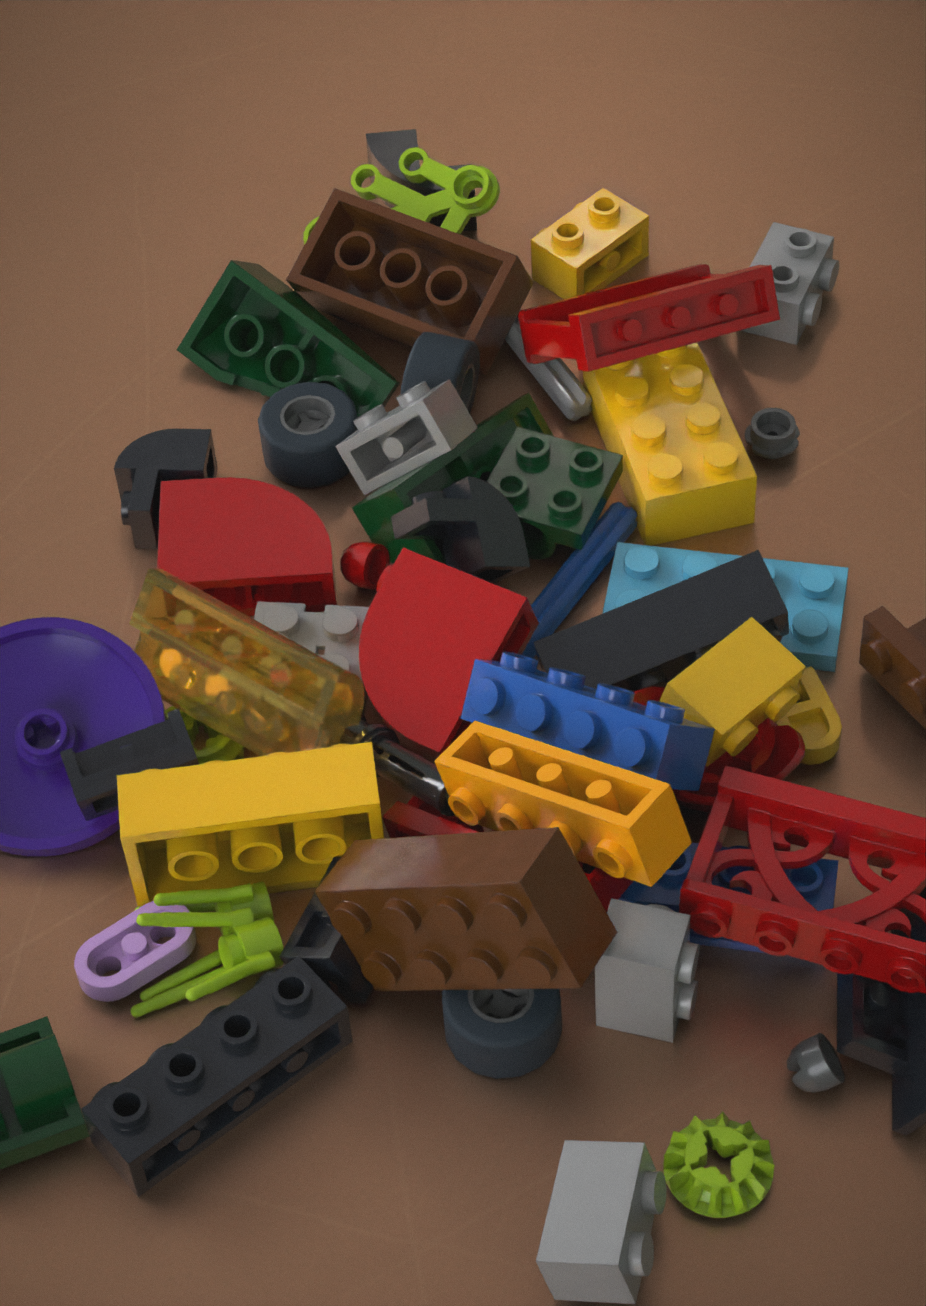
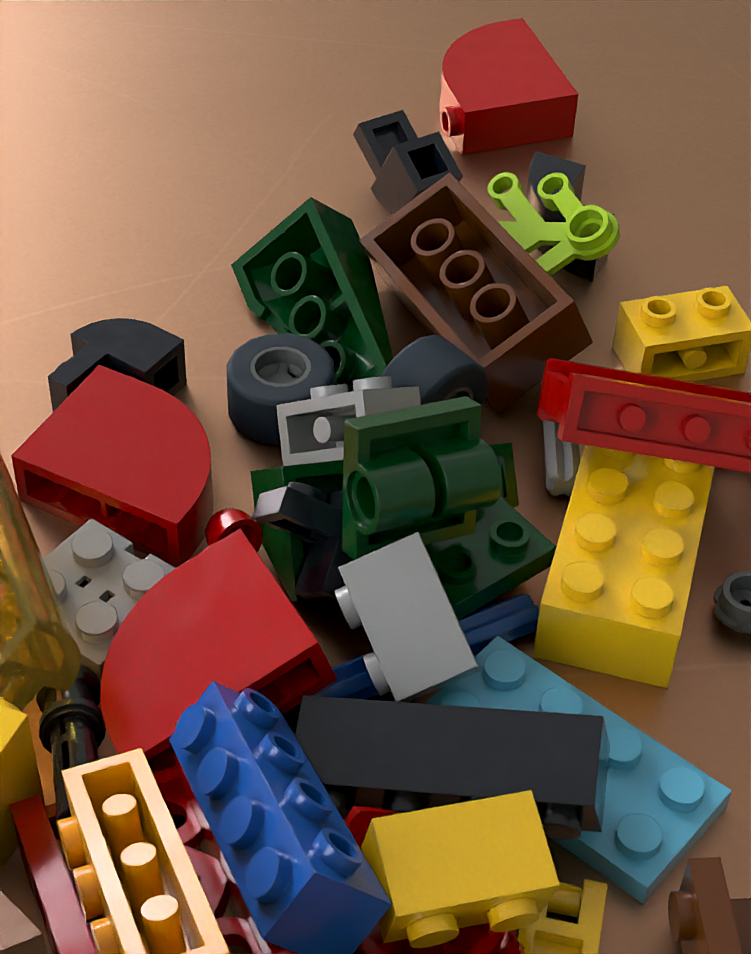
camera: 25 degrees right, 5 degrees down
none -> light grey brick [334,532,480,702]
none -> dark green plate [342,396,502,560]
none -> black brick [353,110,463,213]
none -> red brick [439,18,579,155]

